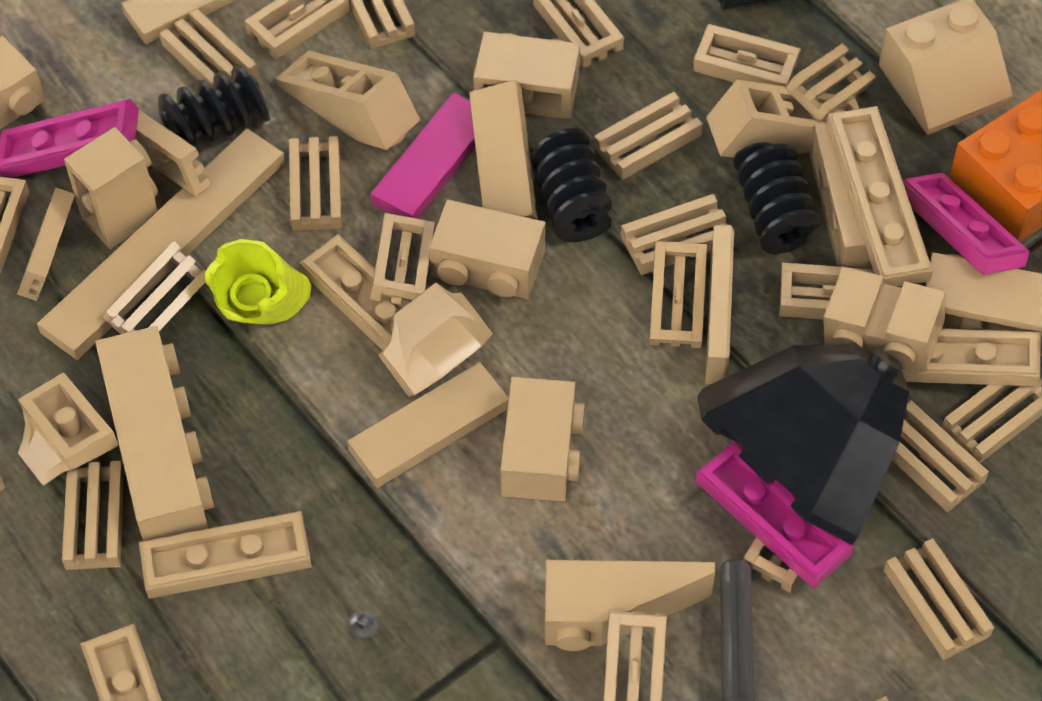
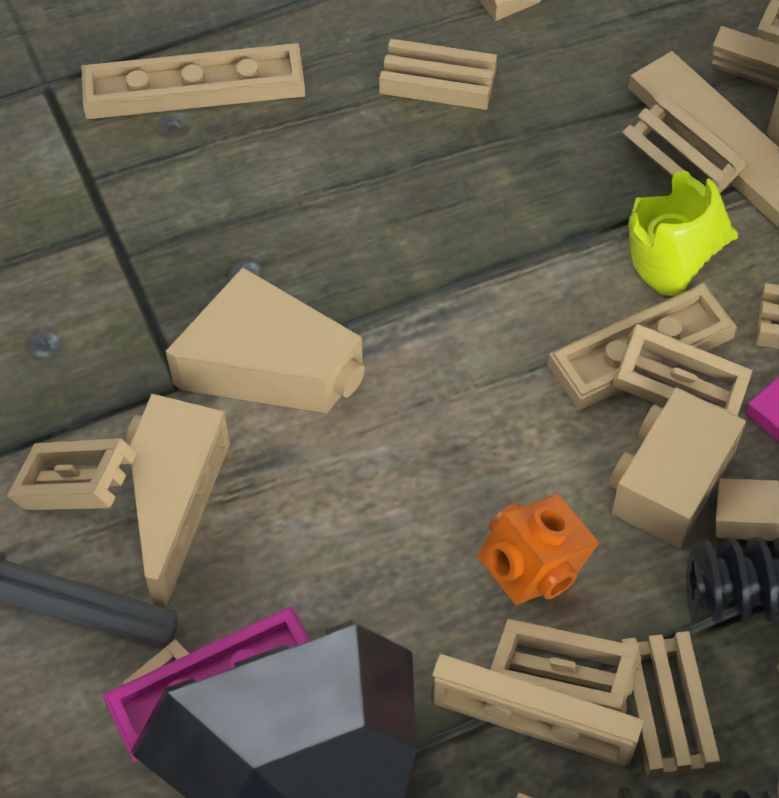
camera: 105 degrees right, 0 degrees up
tan slope [18,372,119,486] -> none
tan brick [95,325,215,541] -> none
tan tile [139,511,312,599] -> none
tan tile [347,362,509,488] -> none
tan slope [378,282,493,397] -> none
tan brick [500,377,585,502] -> none
none -> tan slope [166,268,365,413]
none -> orange brick [476,494,599,605]

